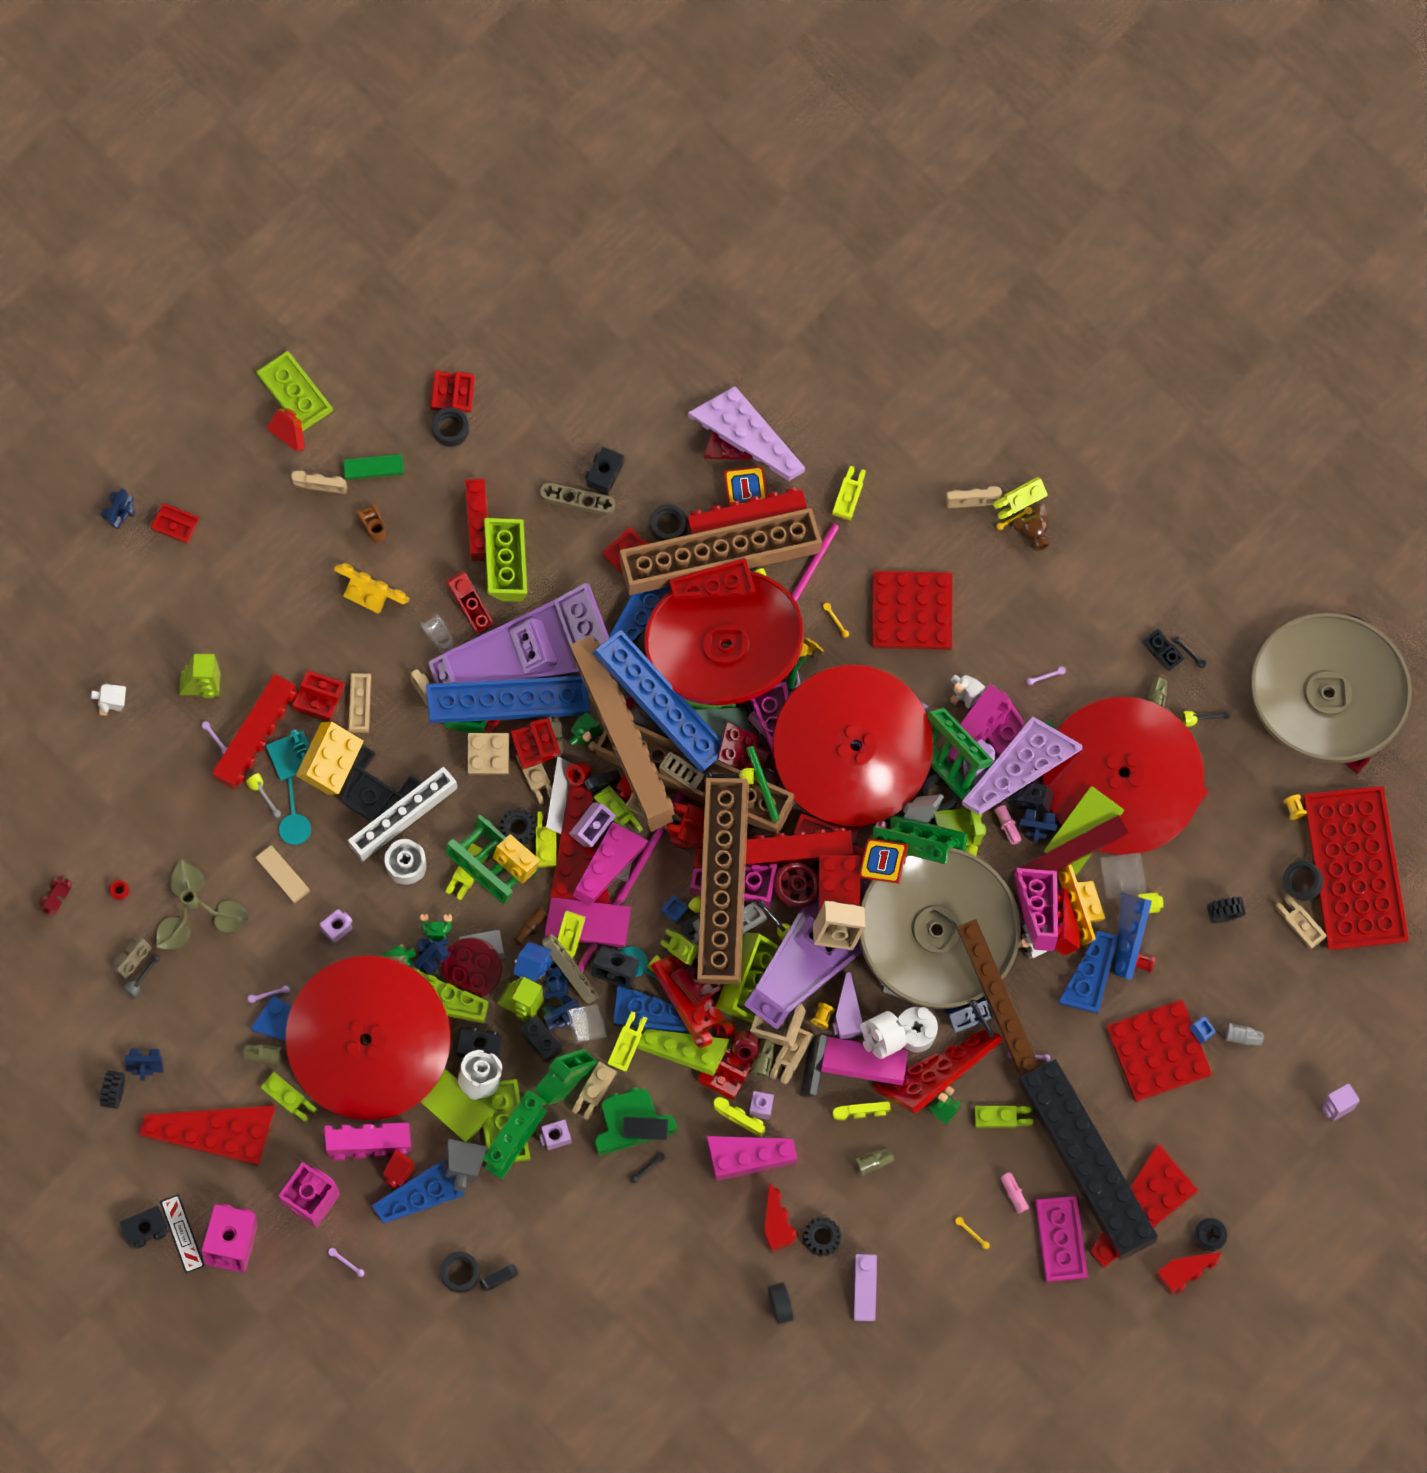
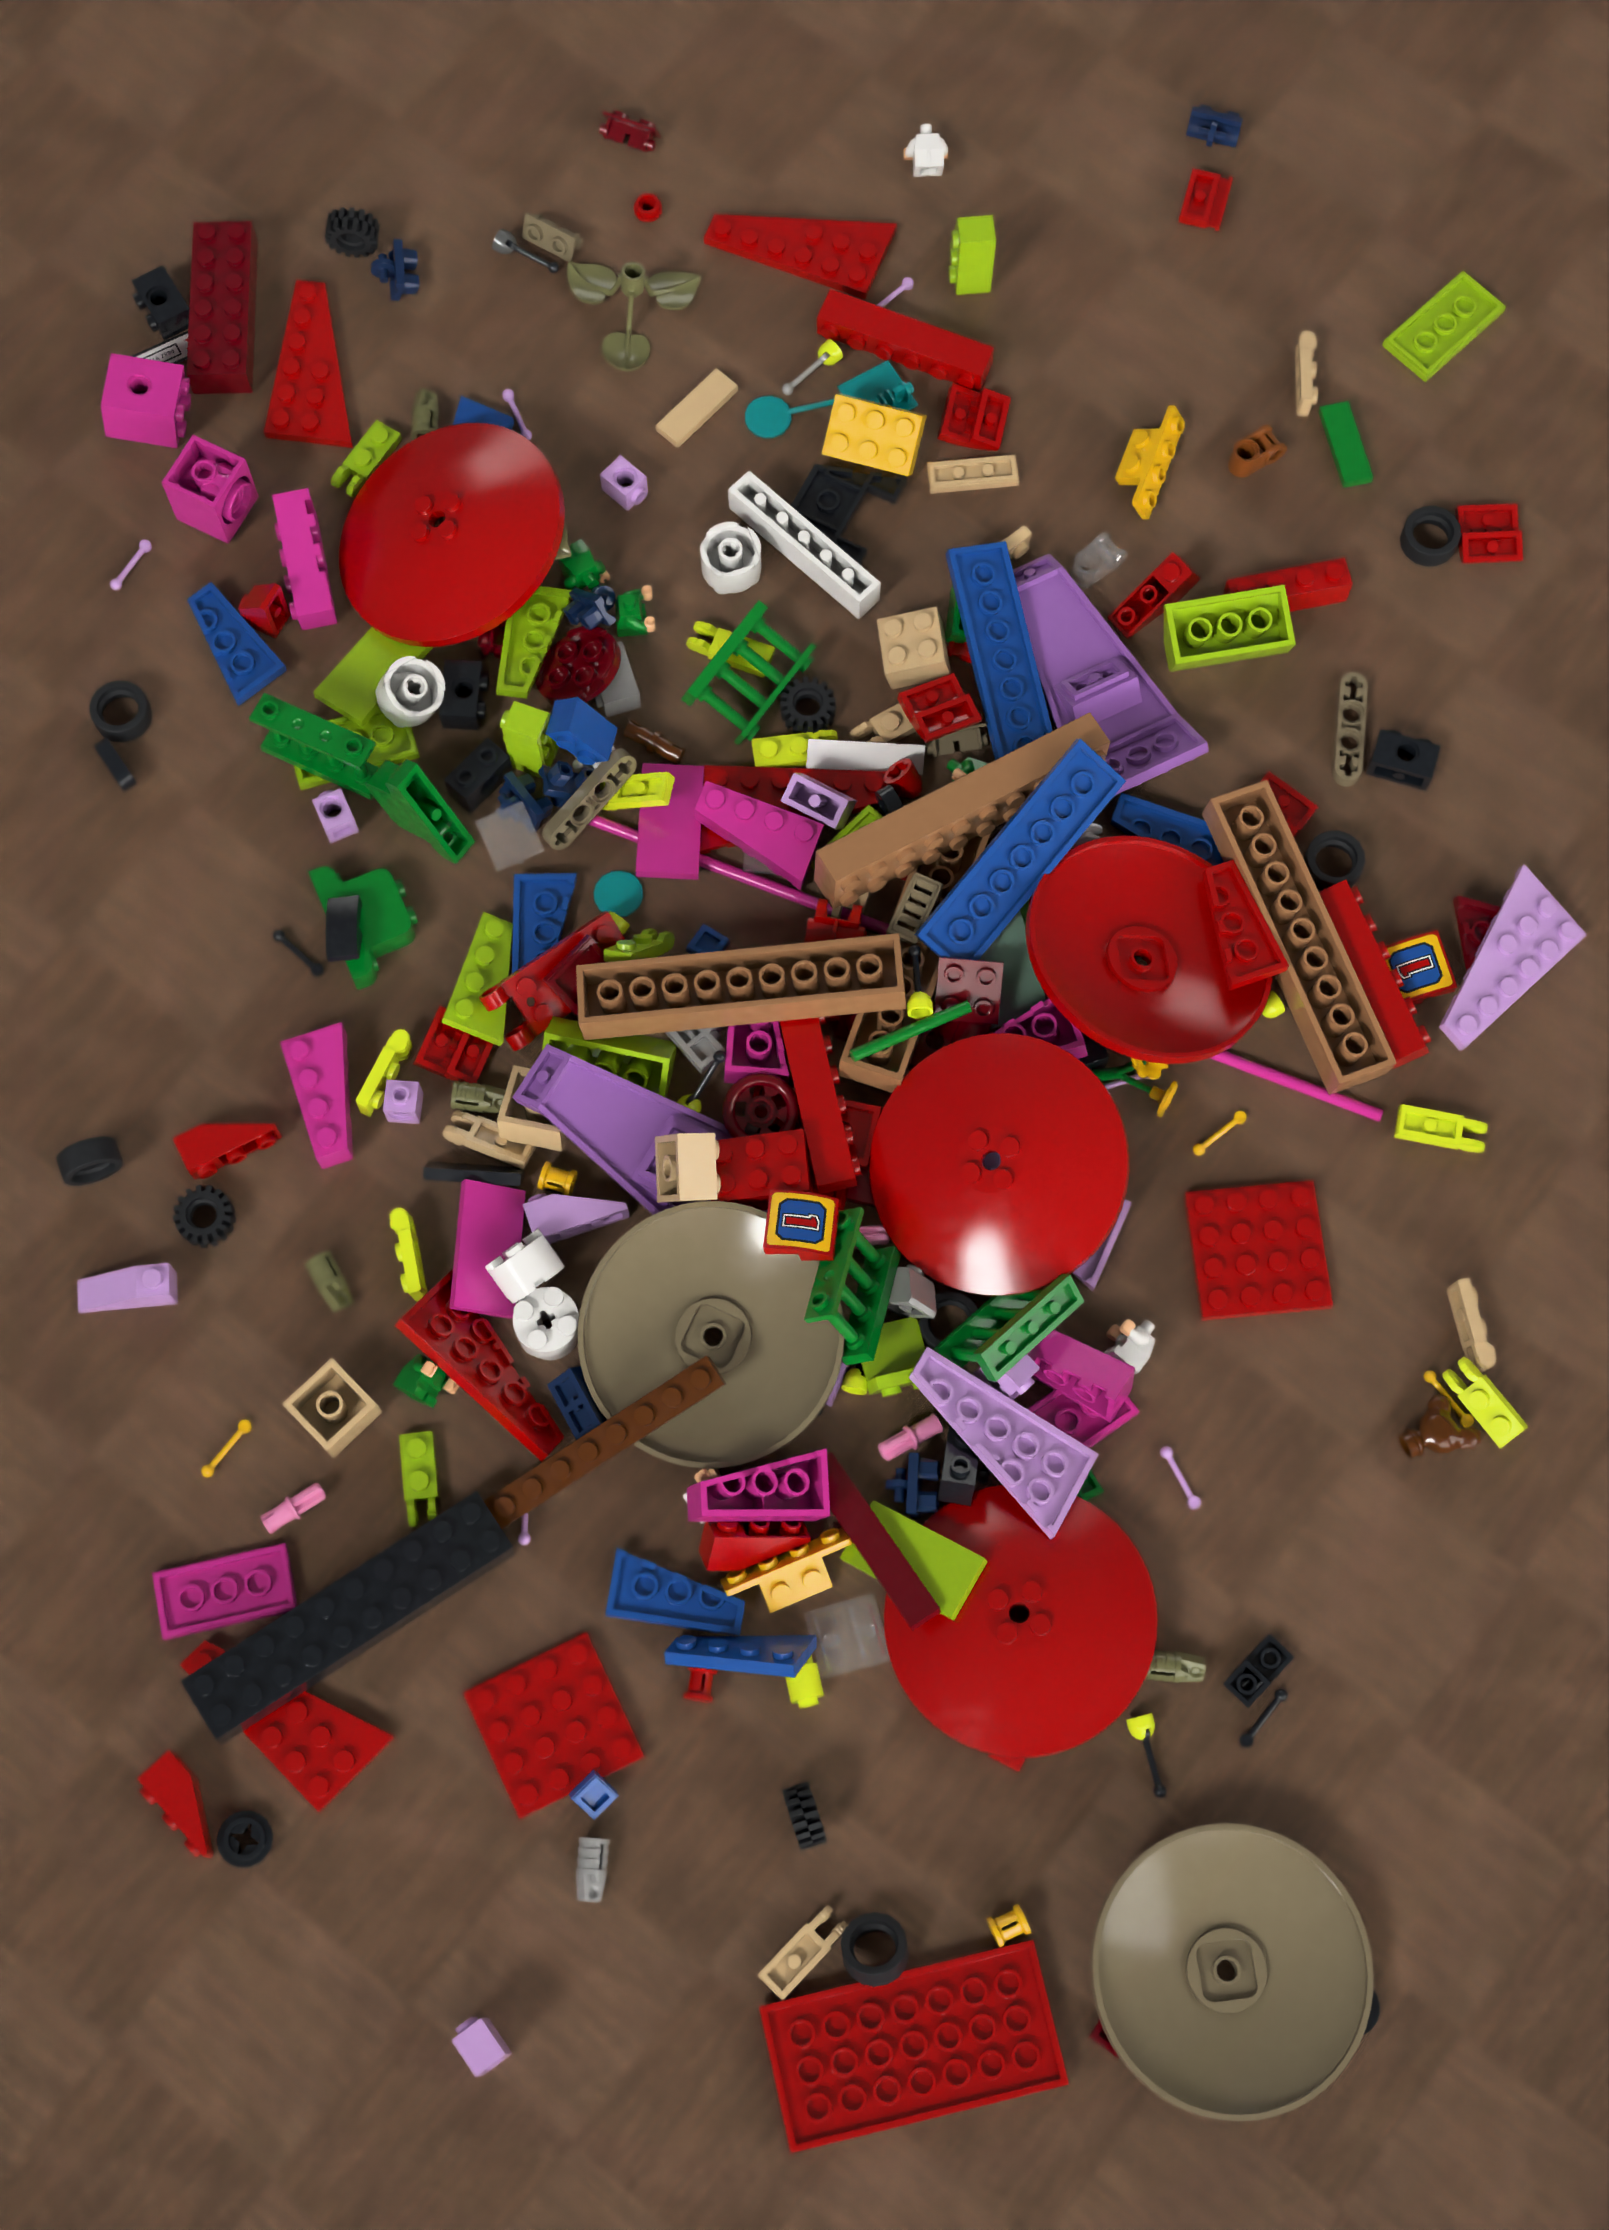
camera: 85 degrees right, 0 degrees up
red slope [266,408,305,451] -> none
dark grey torso [444,1139,487,1191] -> none
yellow brick [493,834,540,884] -> none
tan hinge [572,1061,617,1120] -> none
black brick [591,946,640,990] -> none
neon yellow hinge [607,1011,647,1072] -> none
dark red head [732,1030,759,1061] -> none
black hinge [969,1000,995,1038] -> none
none -> dark red brick [186,221,258,394]
none -> tan brick [282,1358,382,1459]
none -> red wing [704,214,897,299]

